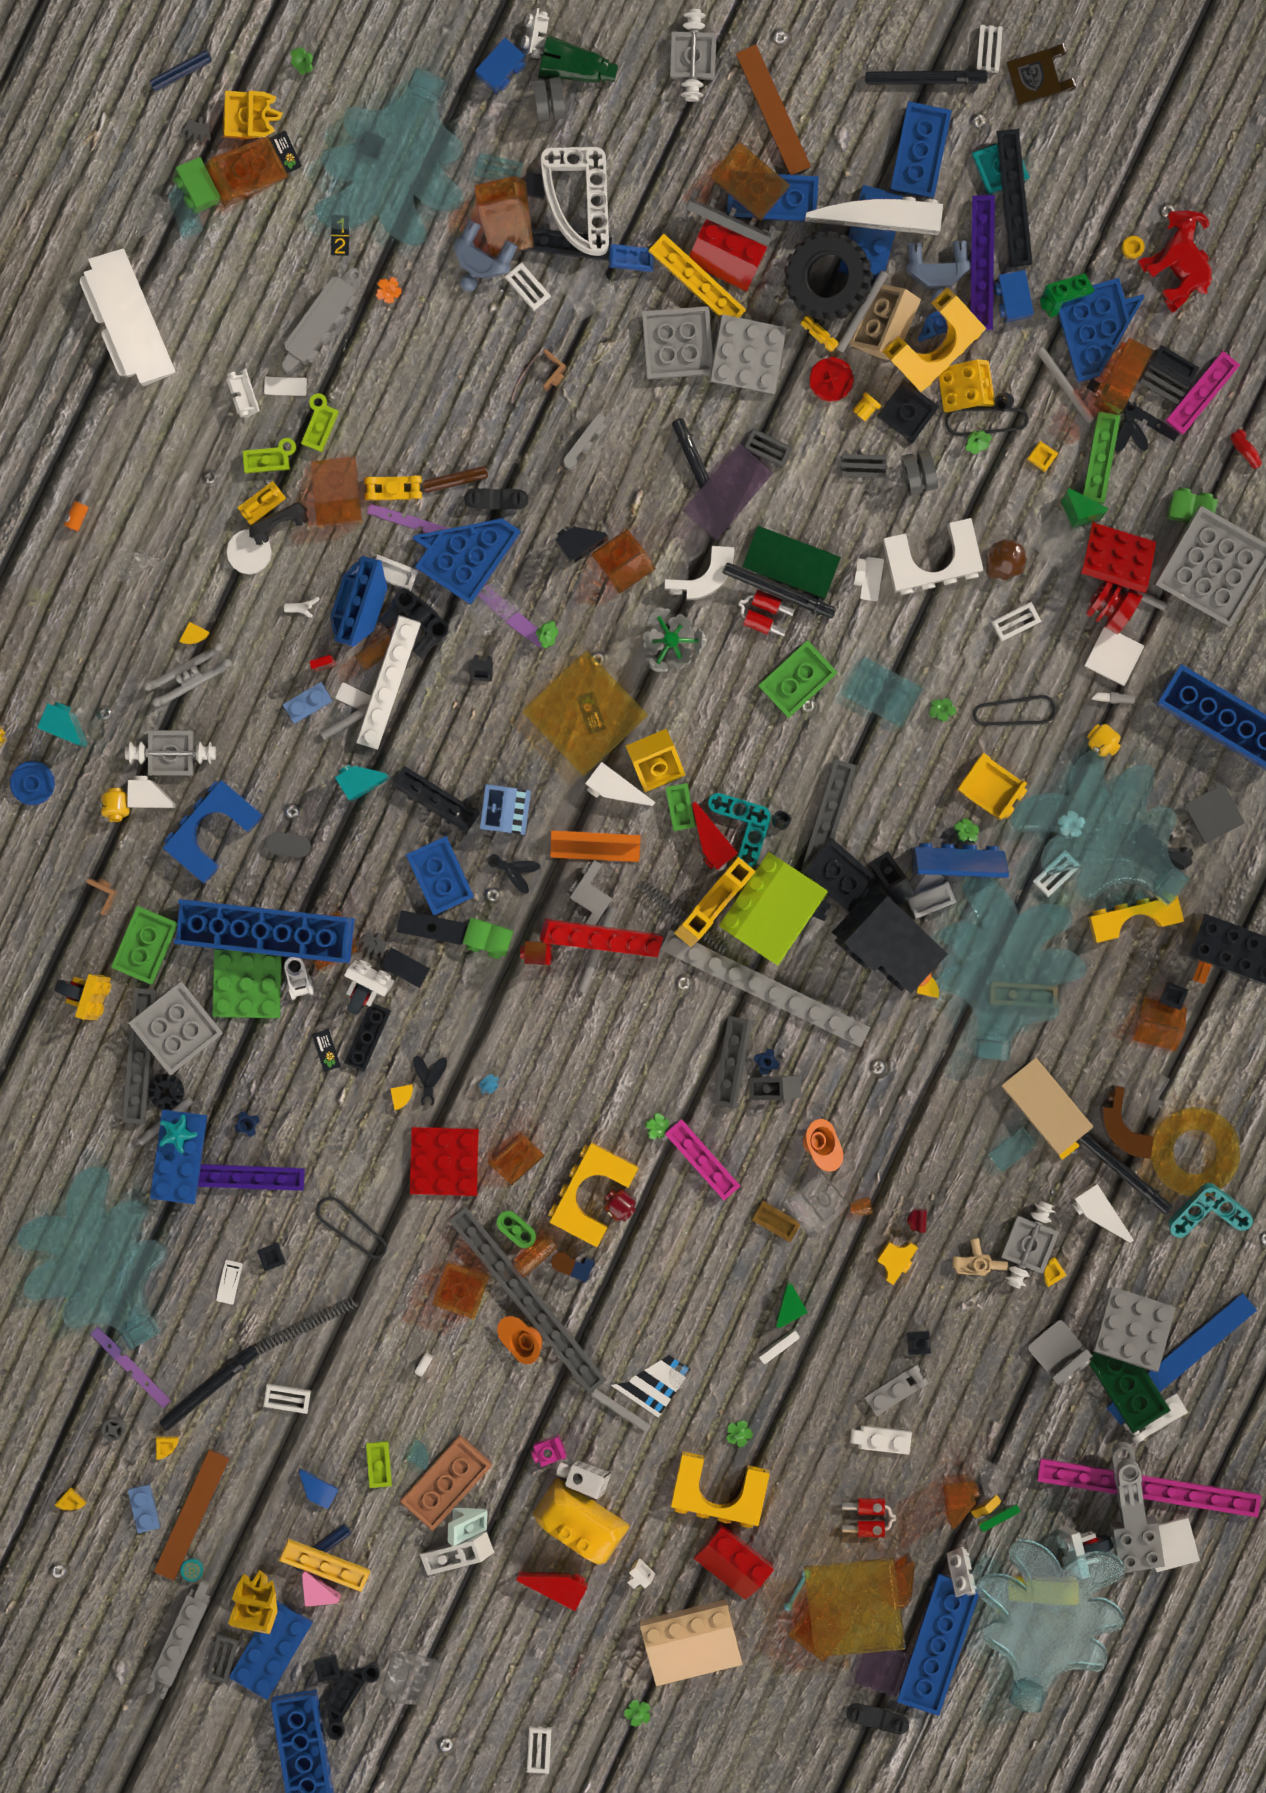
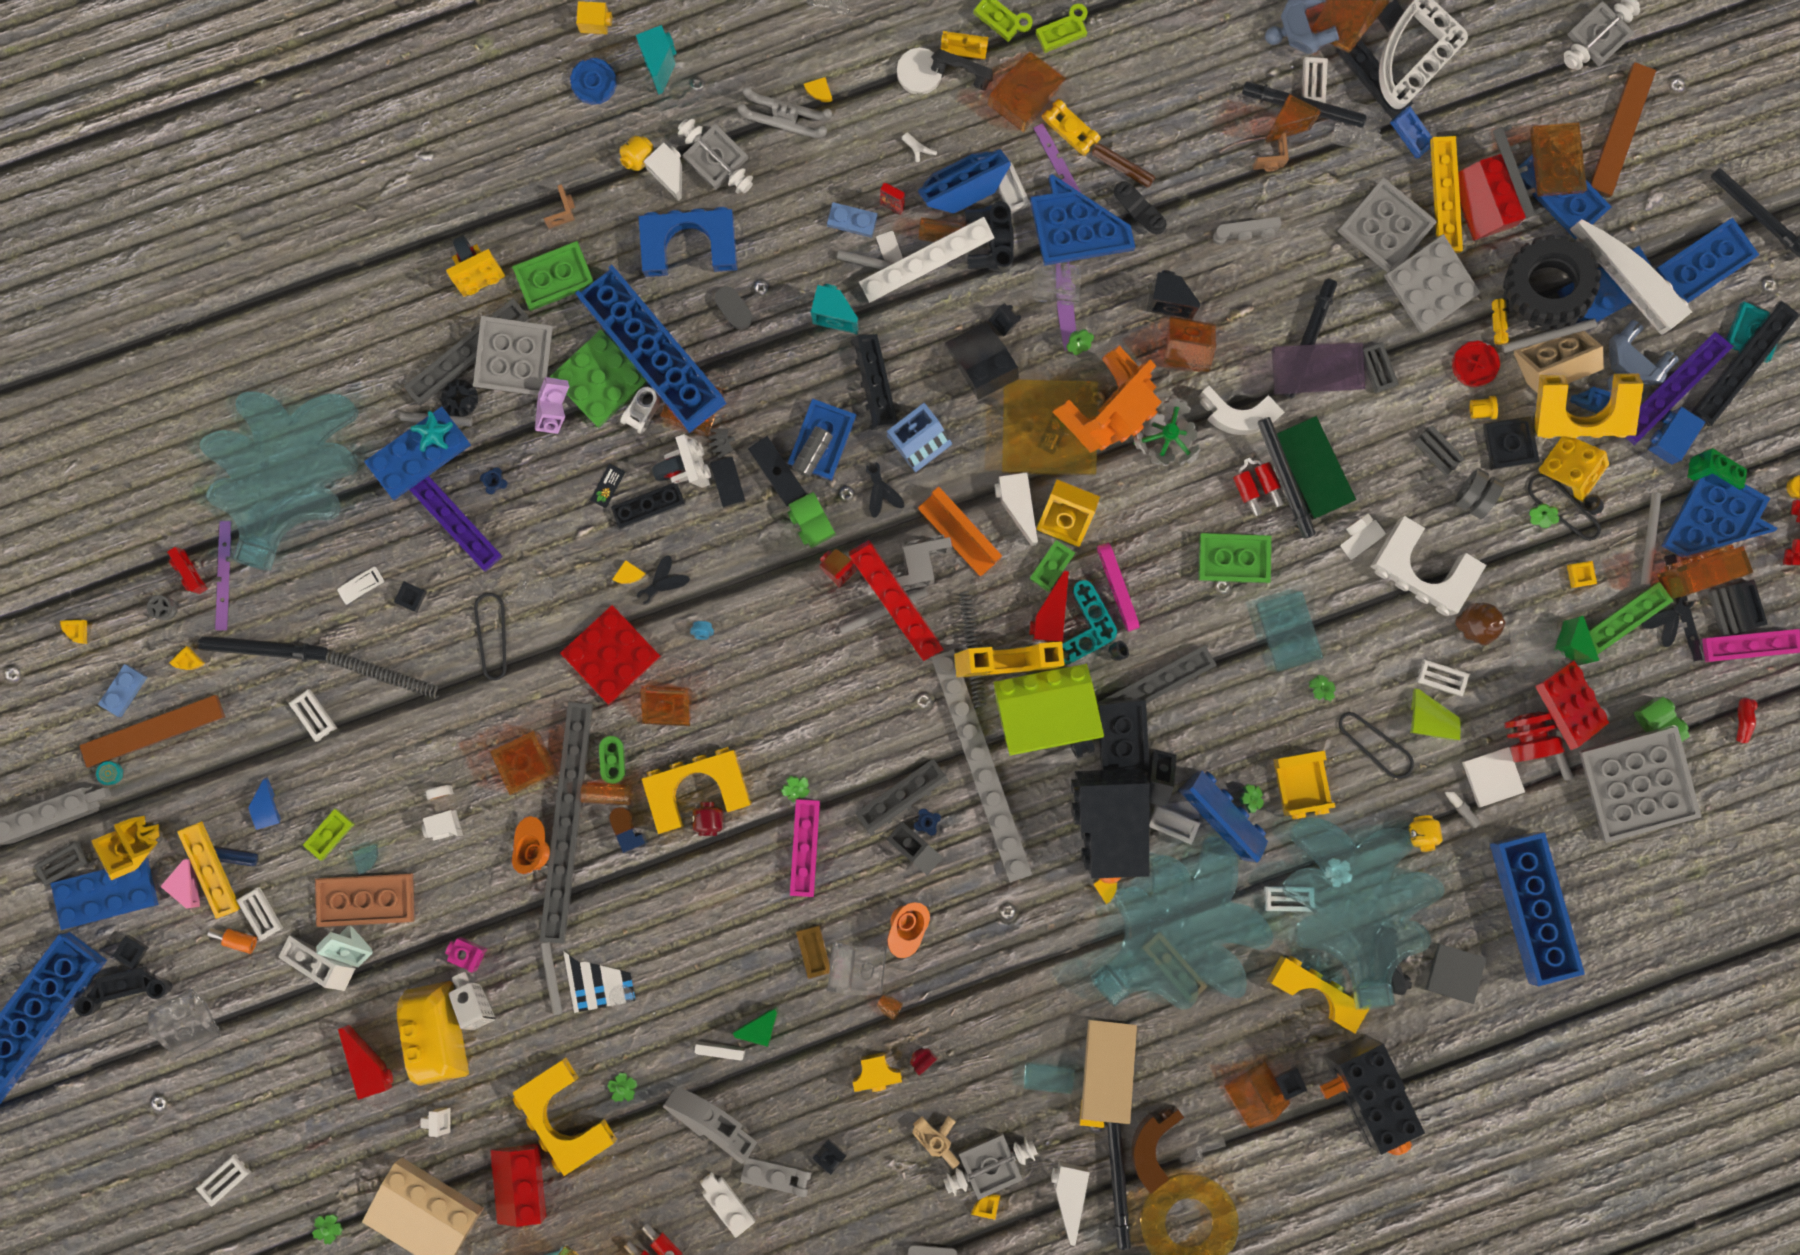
camera: 40 degrees right, 5 degrees down
none -> red plate [167,547,208,594]
none -> orange piece [208,928,257,954]
none -> white tile [236,887,283,941]
none -> white window [422,810,463,841]
none -> lavender slope [535,377,569,434]
none -> light grey slope [663,1087,757,1164]
none -> dark grey axle [792,426,833,478]
none -> black slope [945,322,1019,400]
none -> orange piece [1052,345,1162,453]
none -> dark pink beam [1097,542,1140,632]
none -> black axle [1242,81,1367,128]
none -> clear orange slope [1265,94,1321,143]
none -> lime slope [1410,688,1461,741]

